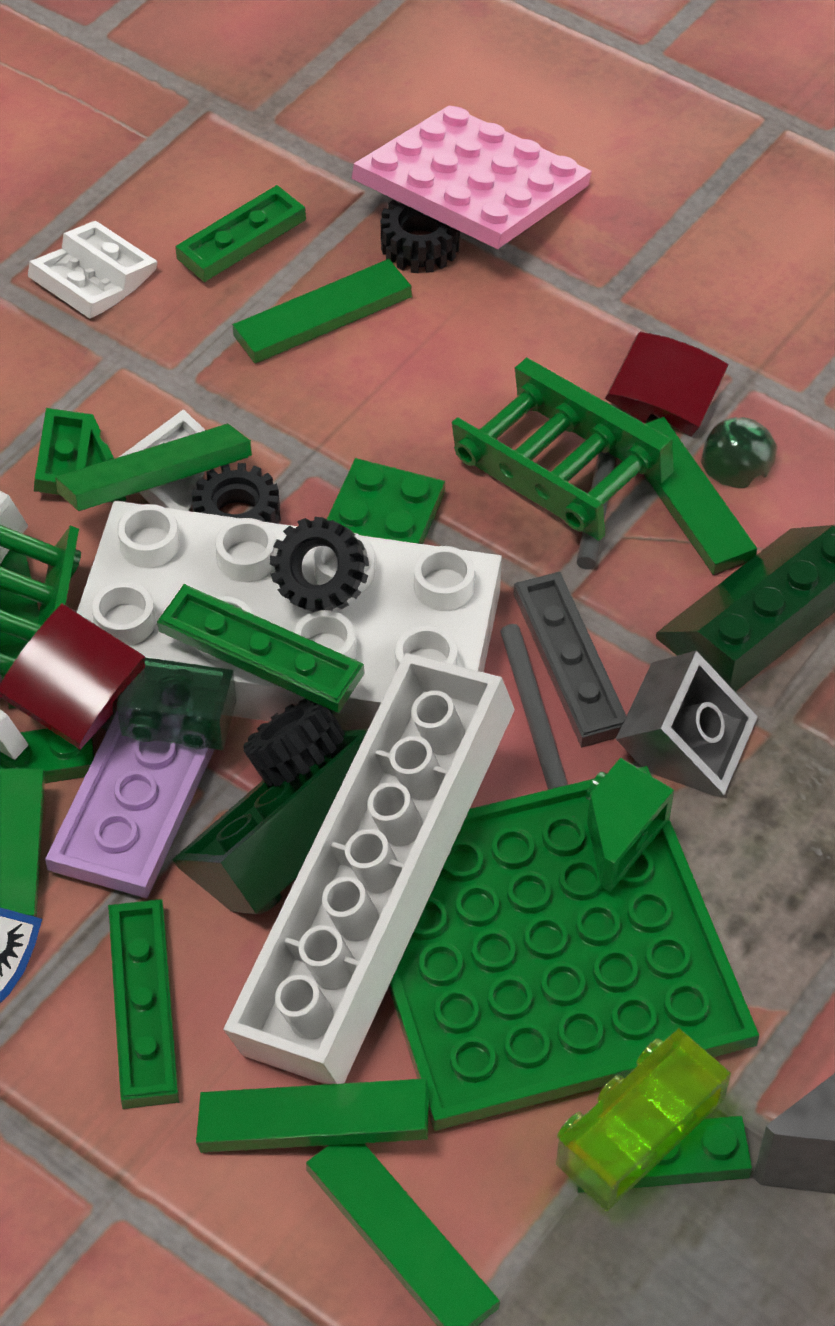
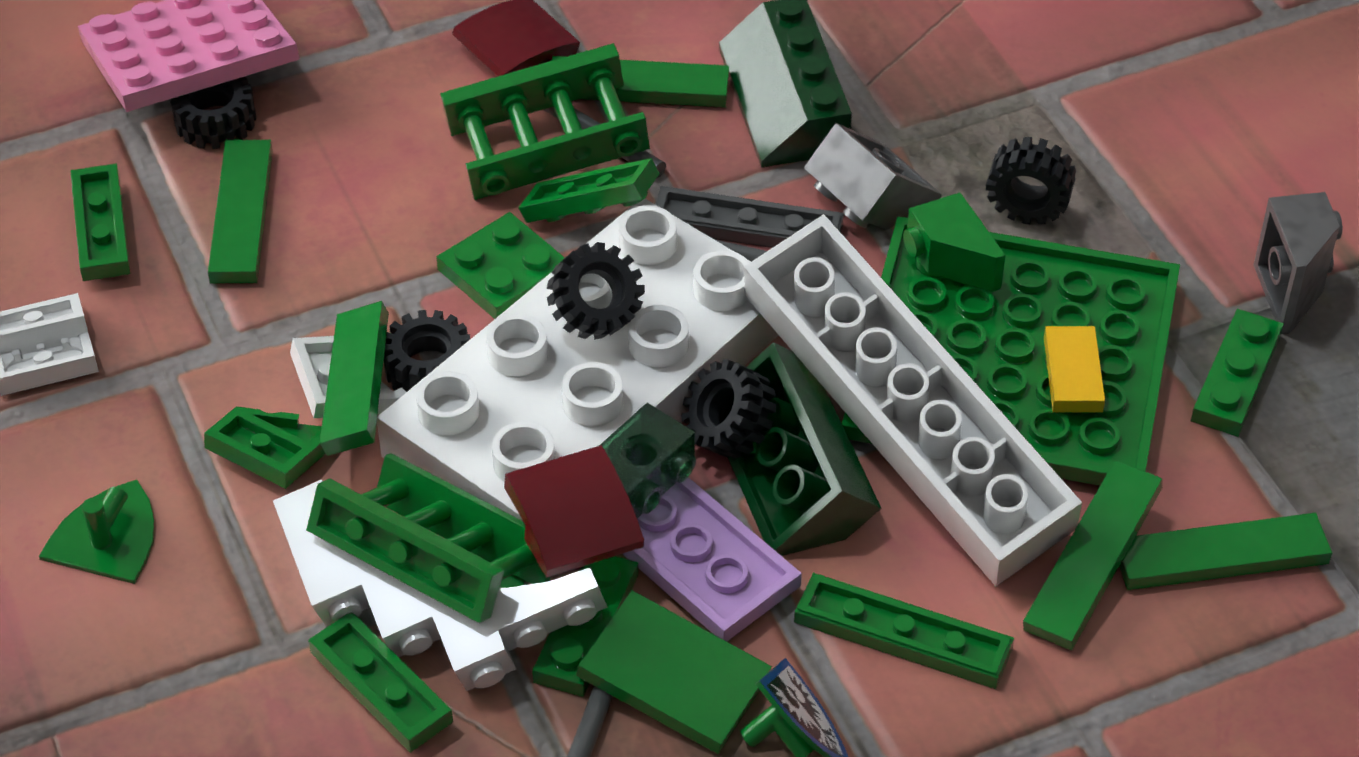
camera: 60 degrees left, 5 degrees down
green tile [157,584,365,713] -> none
clear neon green brick [556,1028,731,1211] -> none
clear green hair [700,417,778,489] -> none
none -> green plate [518,158,660,223]
none -> black tyre [986,137,1076,225]
none -> yellow tile [1044,326,1105,412]

